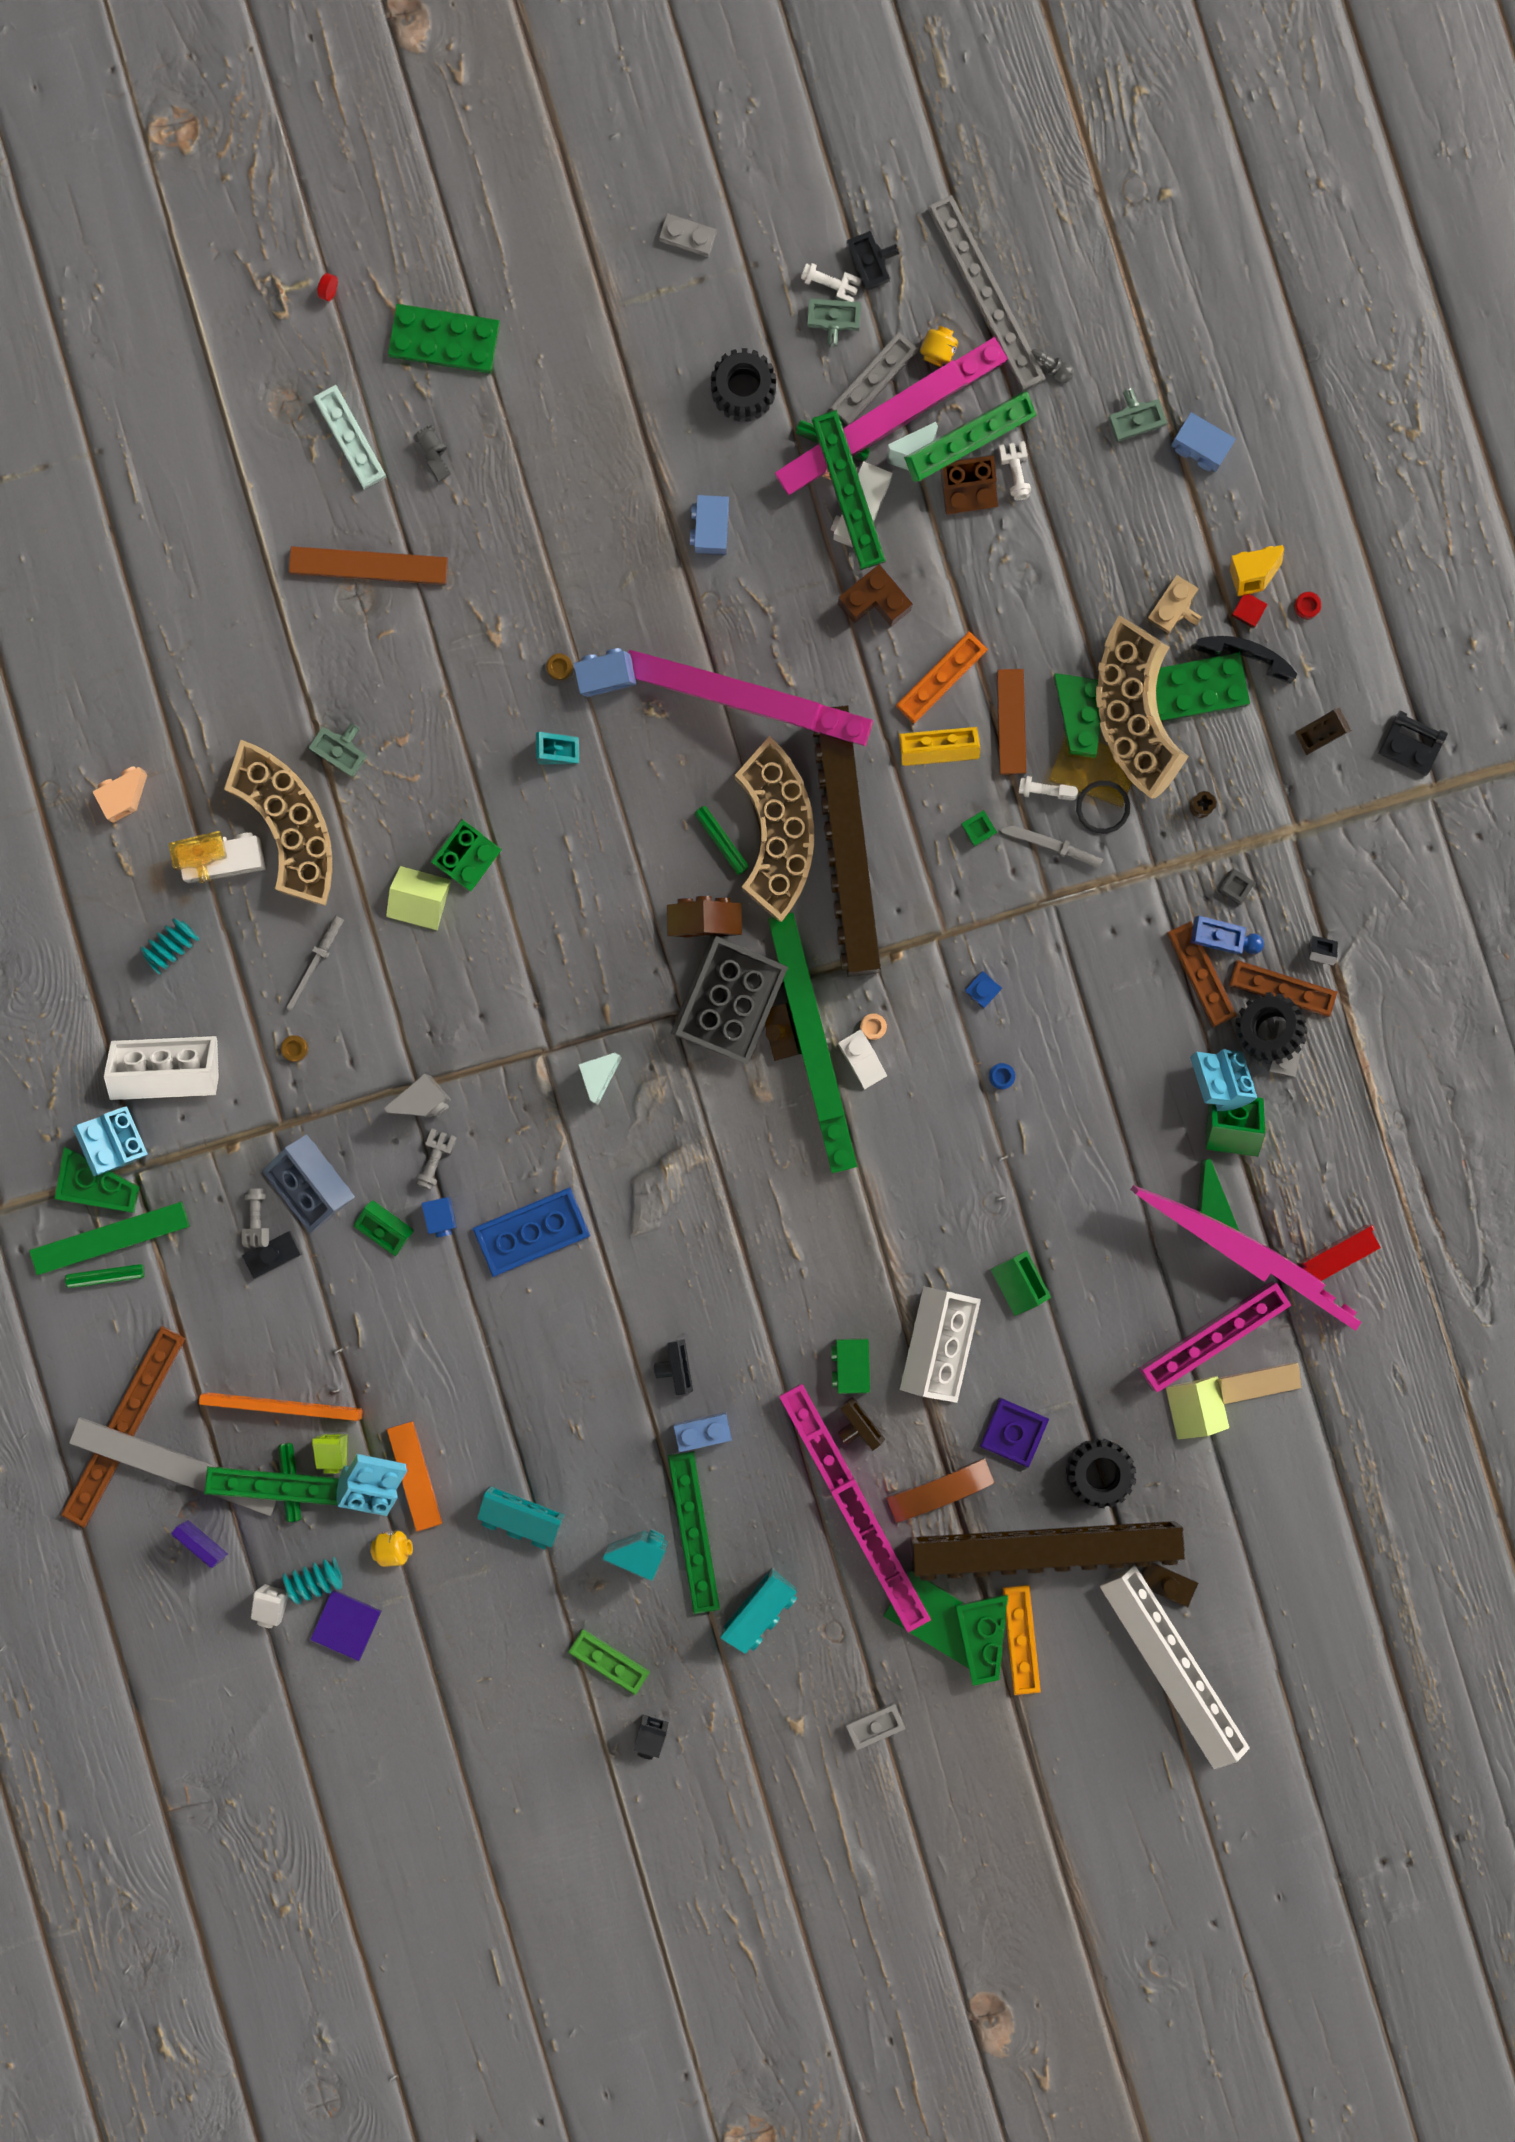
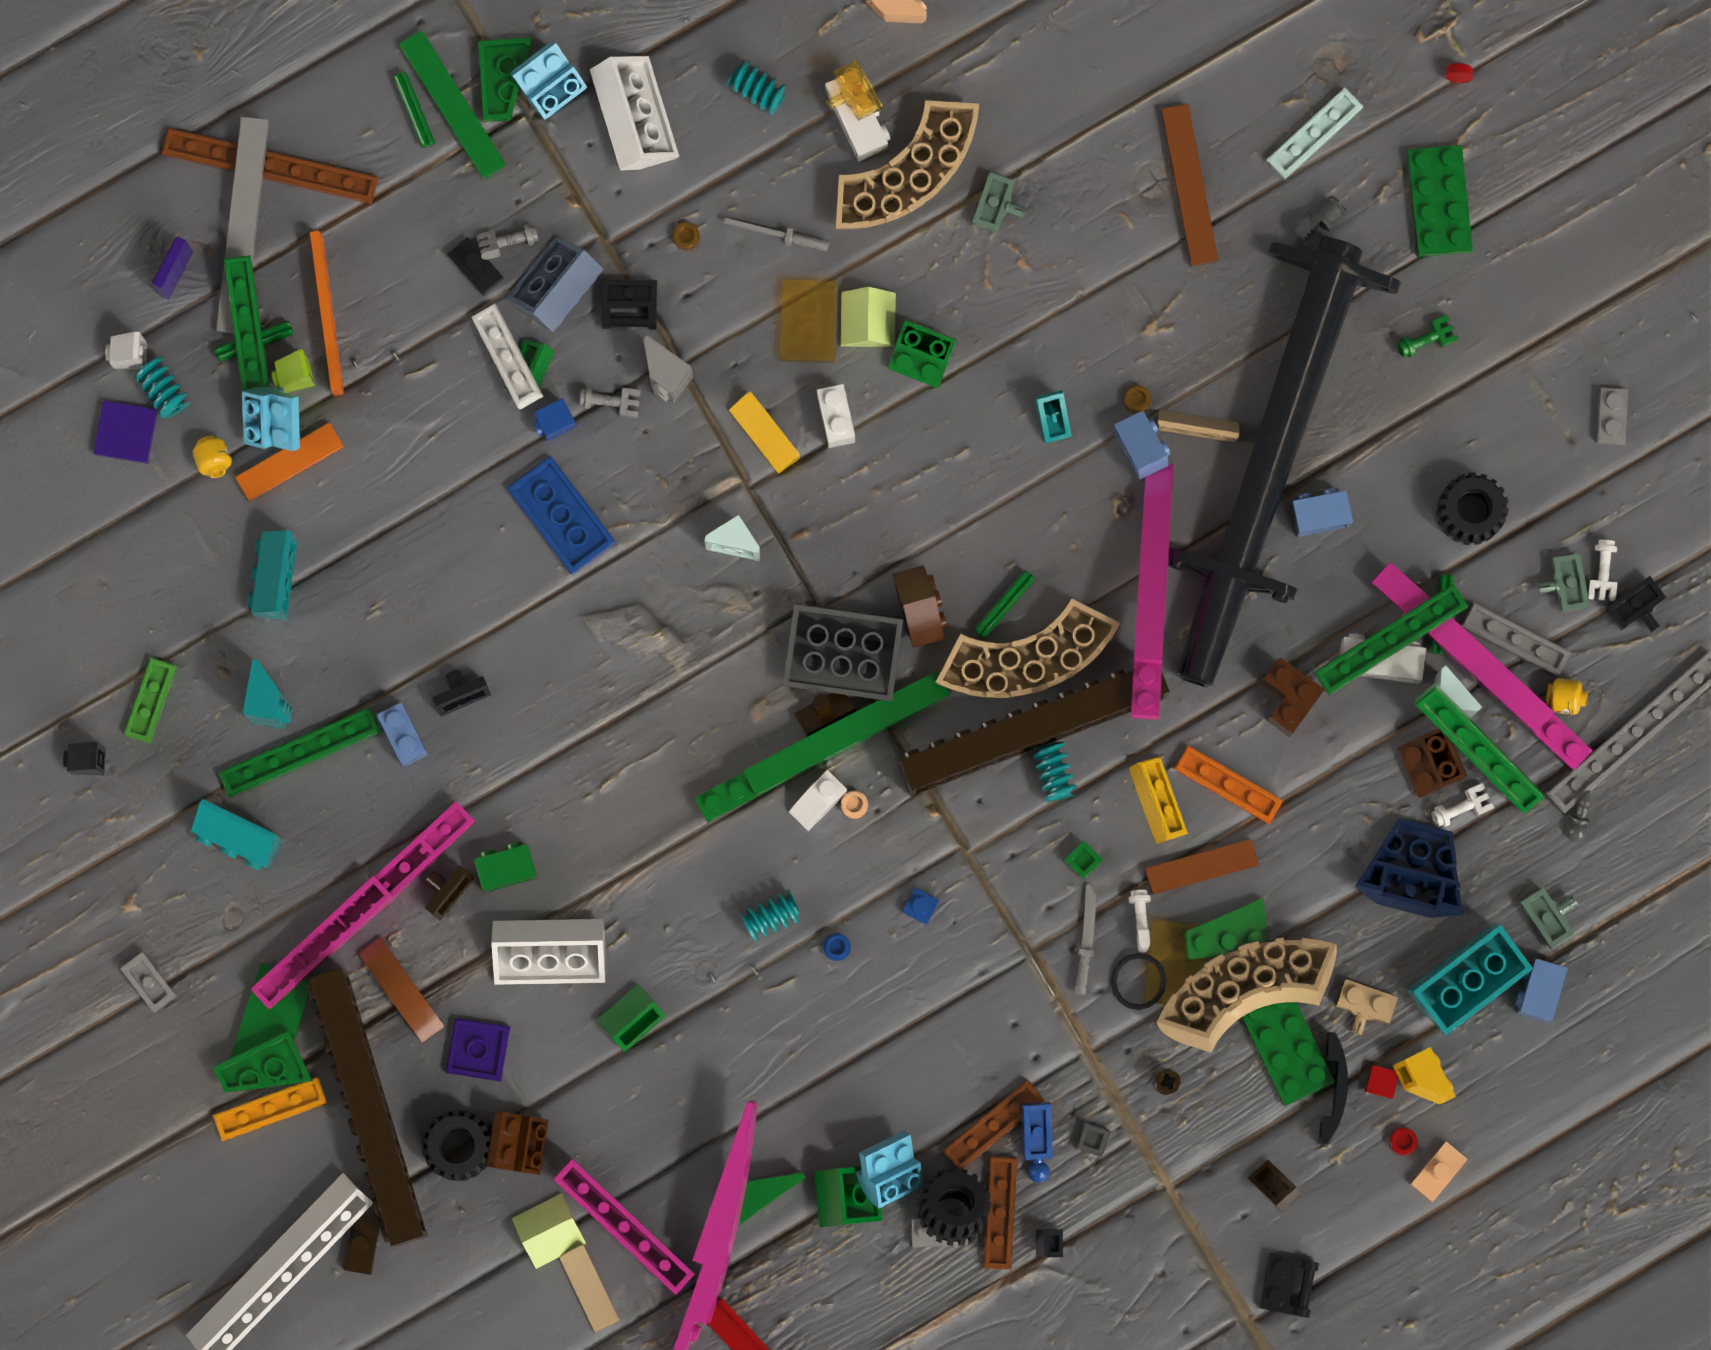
camera: 75 degrees right, 5 degrees down
none -> white tile [472,304,543,410]
none -> reddish brown brick [486,1111,549,1175]
none -> black plate [602,280,657,330]
none -> yellow slope [729,391,800,474]
none -> teal piece [739,889,800,942]
none -> clear yellow tile [780,280,837,363]
none -> white brick [817,384,855,448]
none -> teal piece [1033,742,1077,802]
none -> tan slope [1156,410,1240,443]
none -> black piece [1168,237,1401,688]
none -> dark blue wedge [1355,818,1464,918]
none -> green hinge [1397,315,1459,358]
none -> teal slope [1406,923,1533,1036]
none -> light nougat tile [1410,1141,1468,1202]

